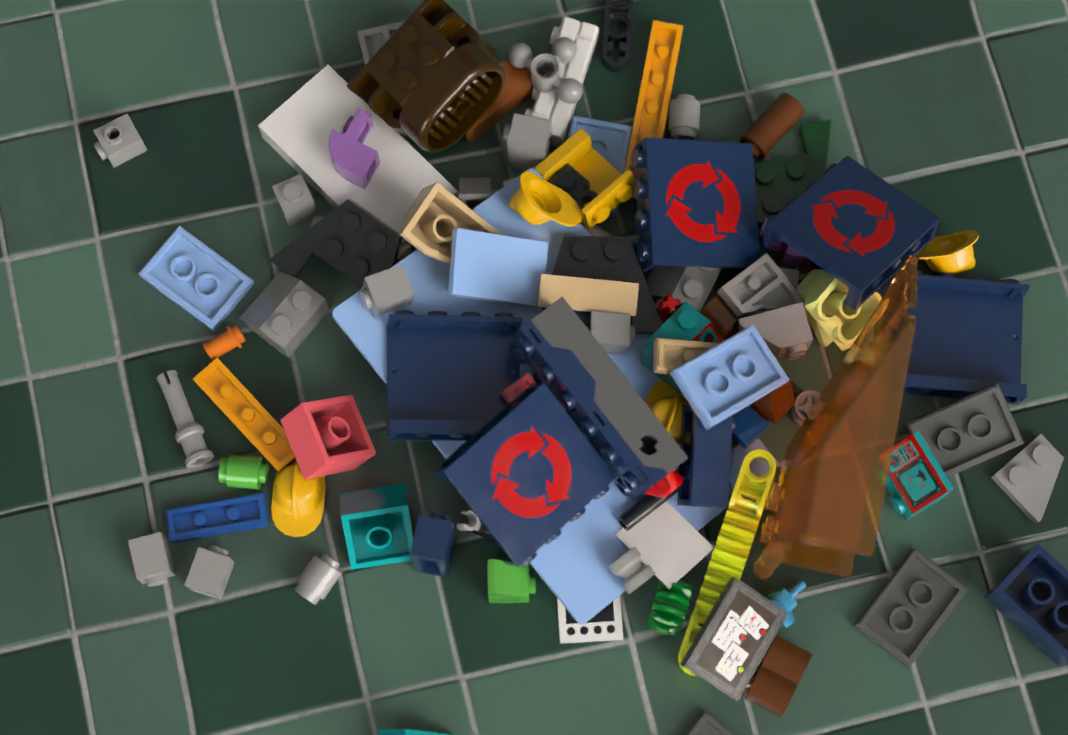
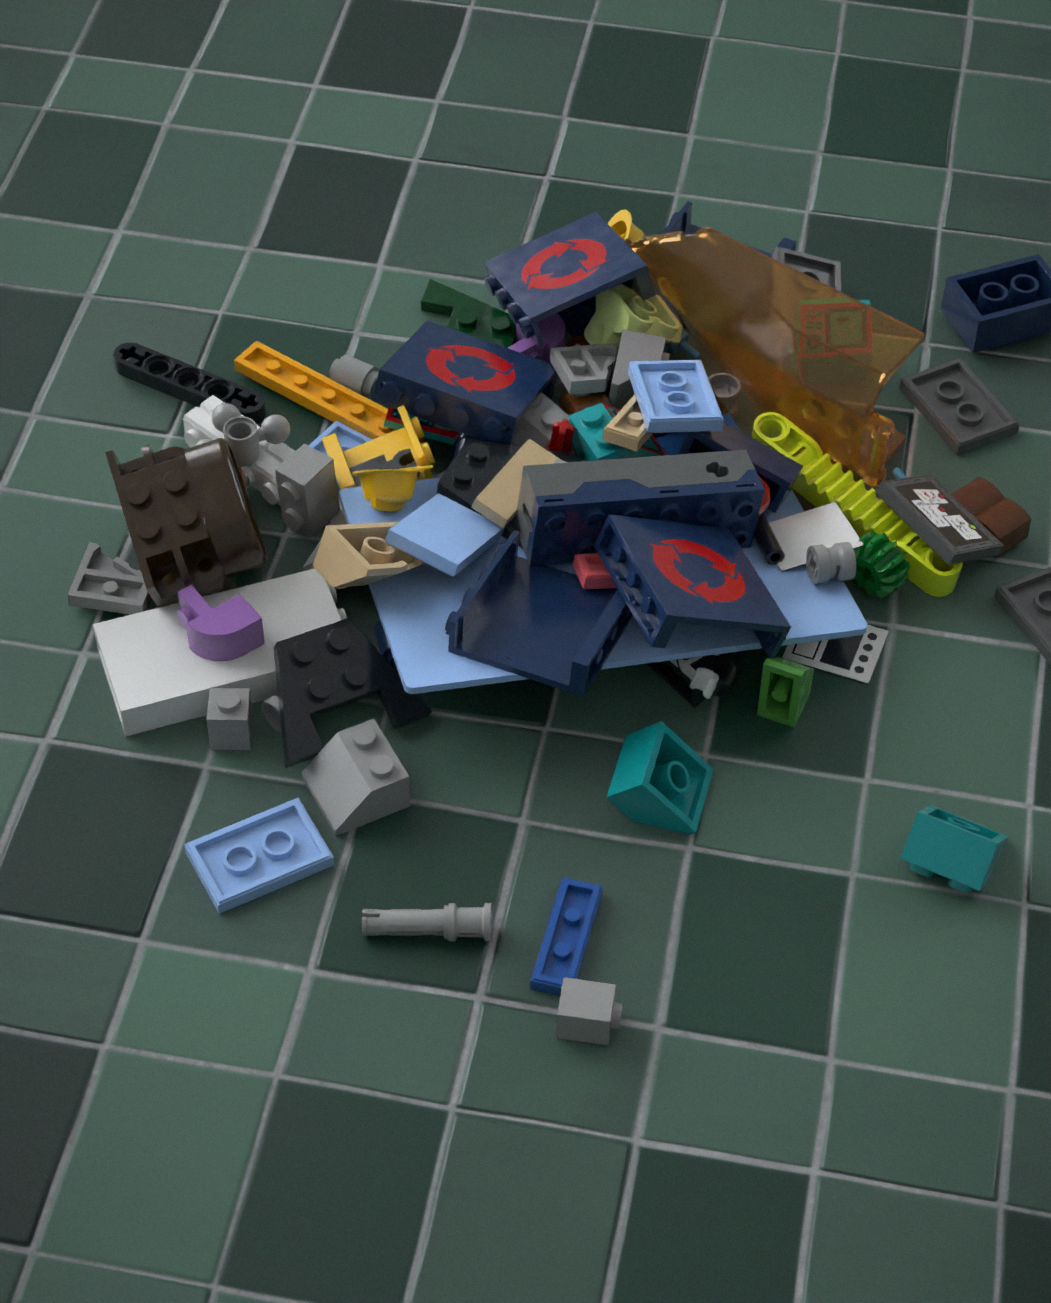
camera: 65 degrees left, 25 degrees down
light grey brick [93,113,147,168] -> none
light grey brick [184,545,235,600] -> none
light orange plate [193,358,296,473] -> none
orange pin [203,325,246,361] -> none
bright green brick [219,454,269,490] -> none
yellow piece [271,461,326,537] -> none
coral brick [280,395,377,480] -> none
light grey brick [294,553,341,605] -> none
light grey brick [359,264,414,318] -> none
dark blue brick [410,512,456,578] -> none
reddish brown brick [740,93,804,159] -> none
light grey wing [991,434,1064,525] -> none

